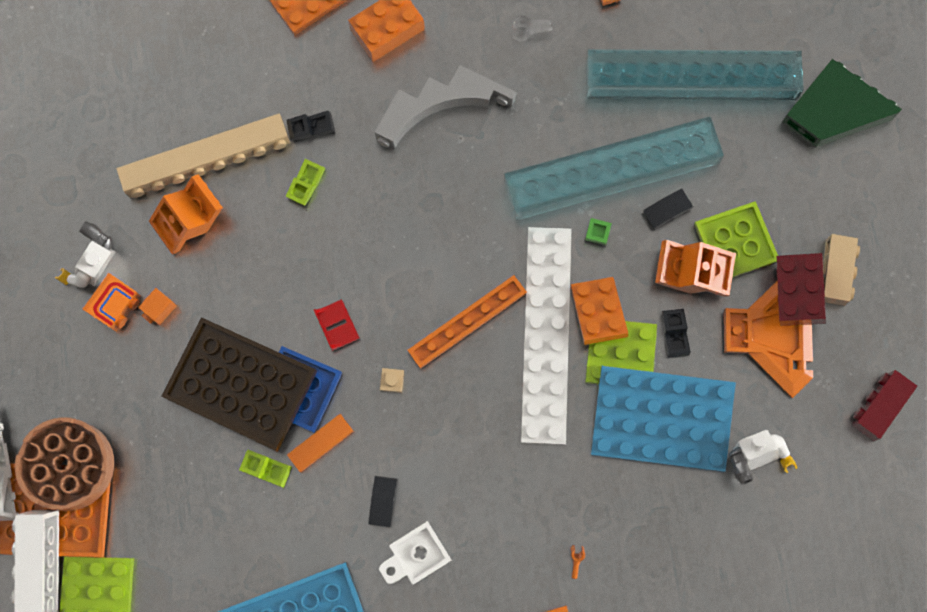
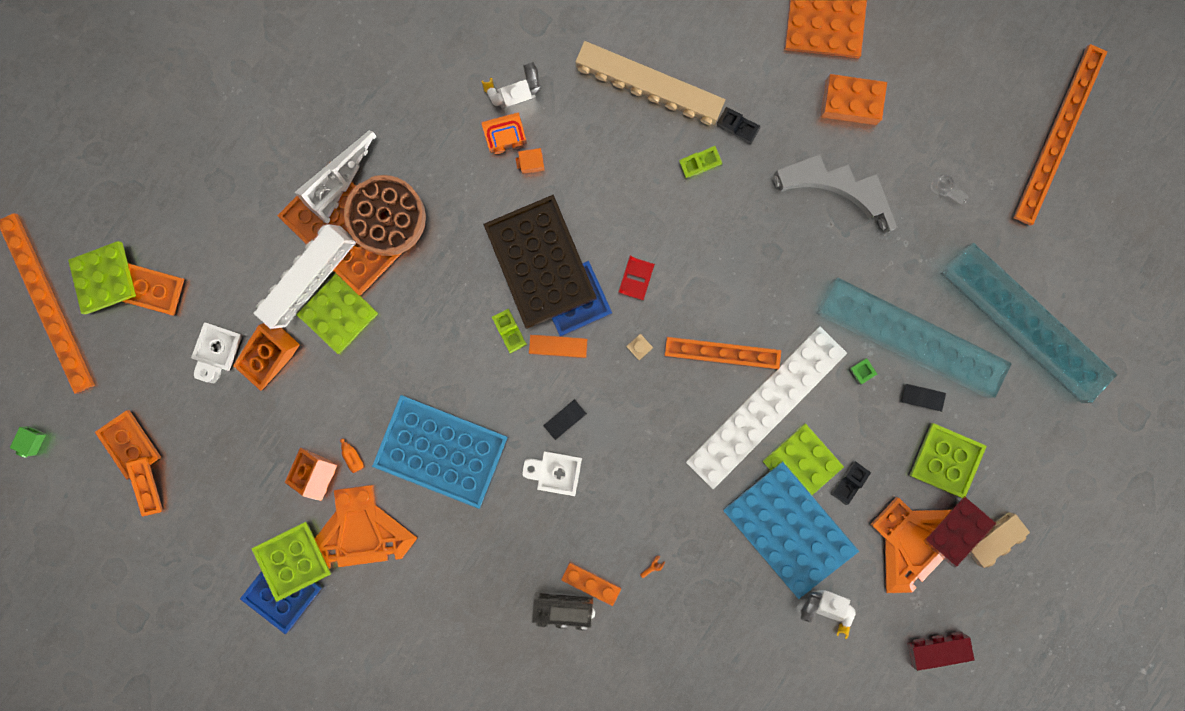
camera: 40 degrees right, 10 degrees up
orange bracket [149,174,223,254] -> none
orange plate [571,277,628,345] -> none
orange bracket [655,240,736,297] -> none
dark green slope [782,59,902,147] -> none

